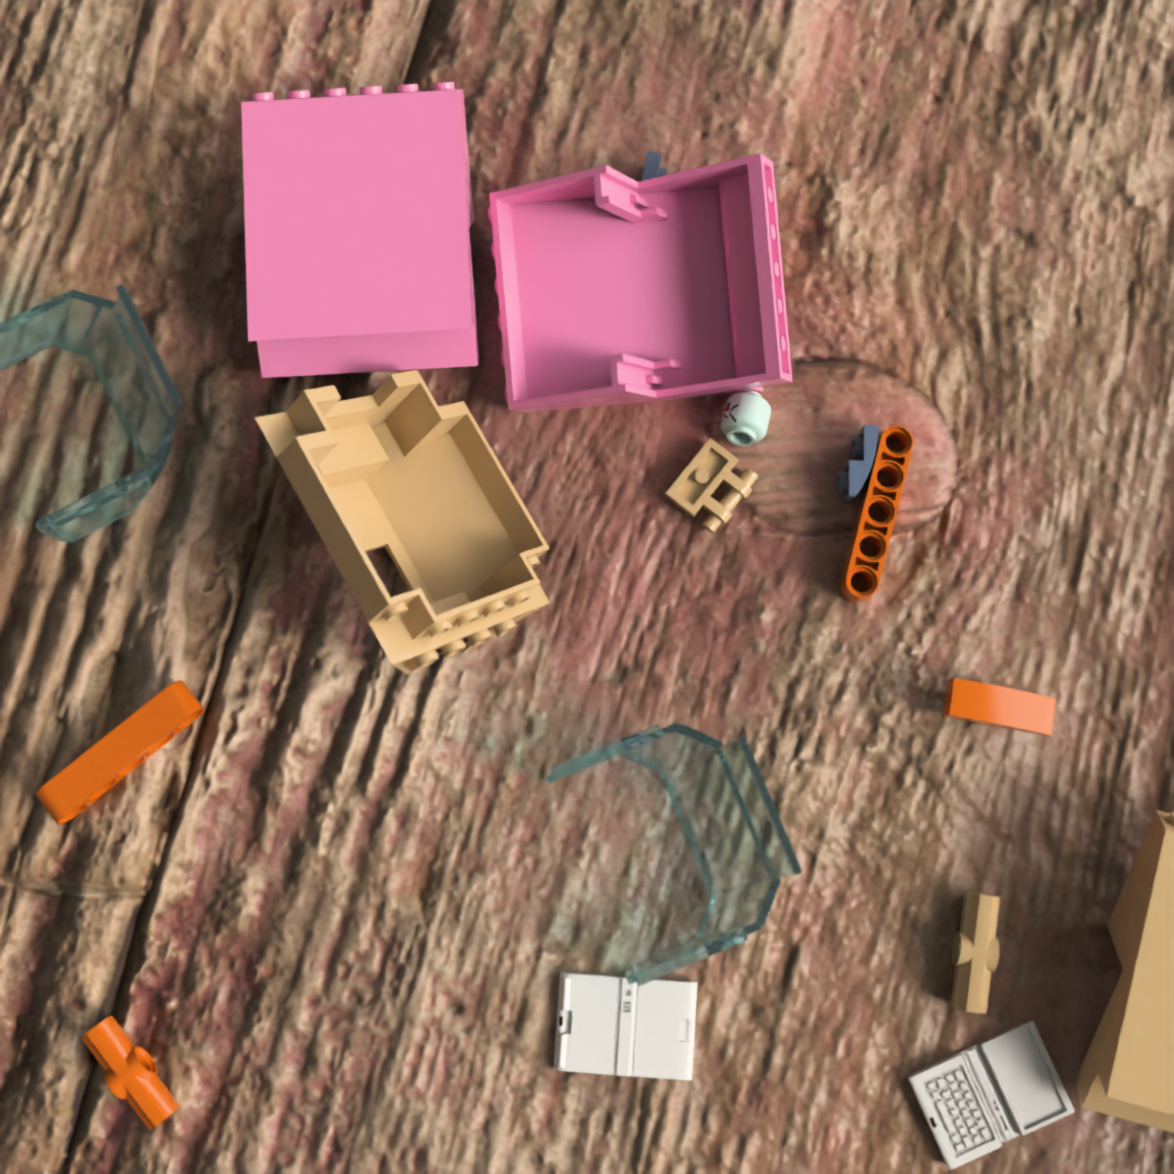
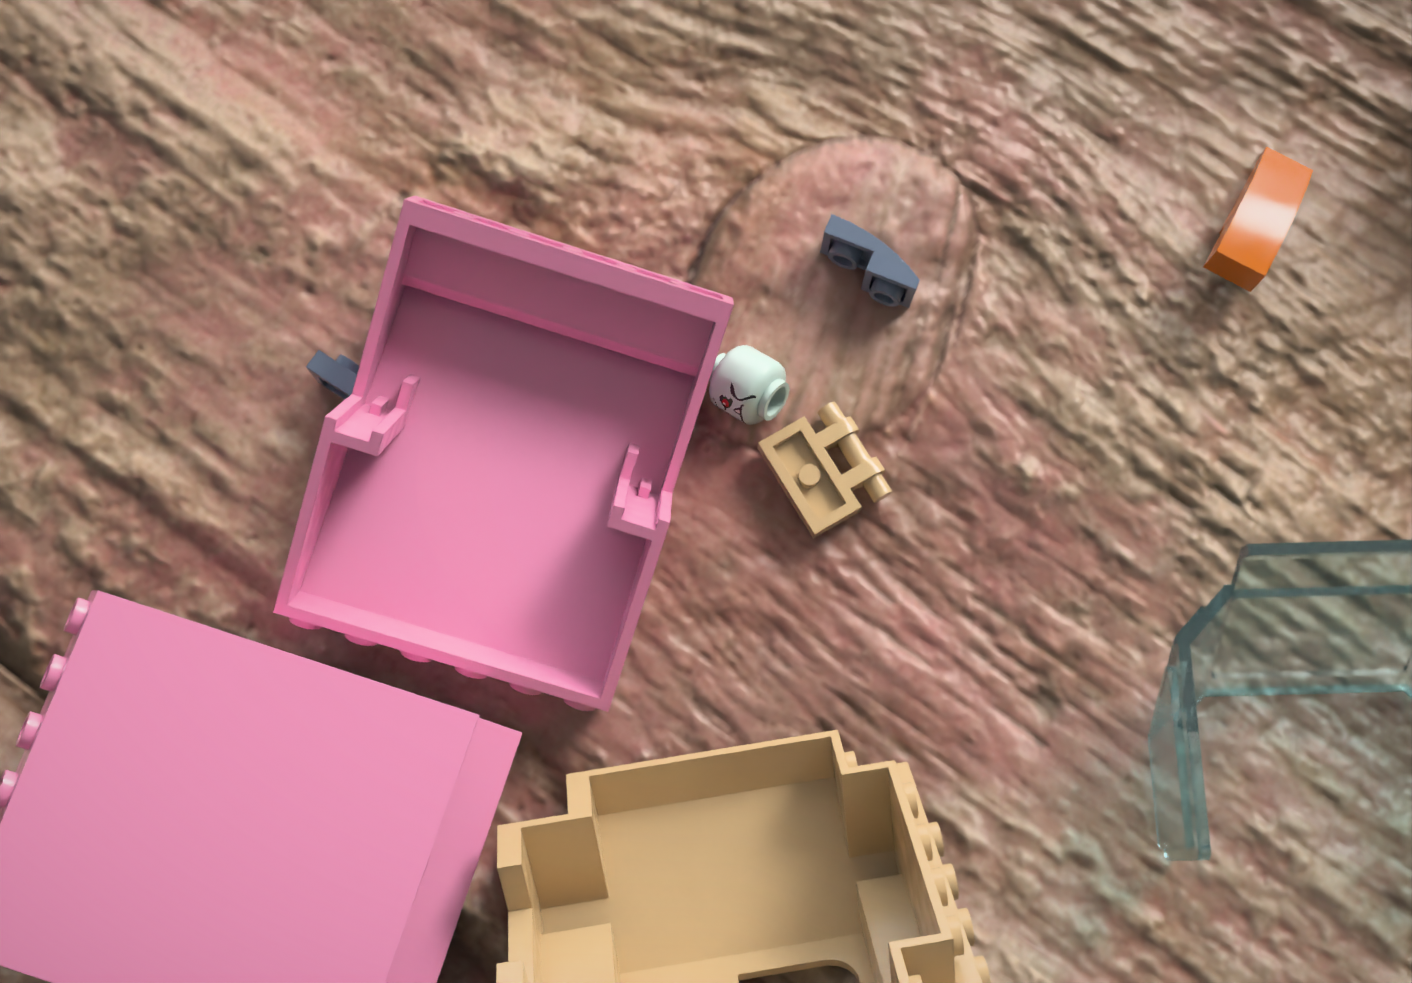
camera: 75 degrees left, 5 degrees down
orange beam [840,425,914,603] -> none

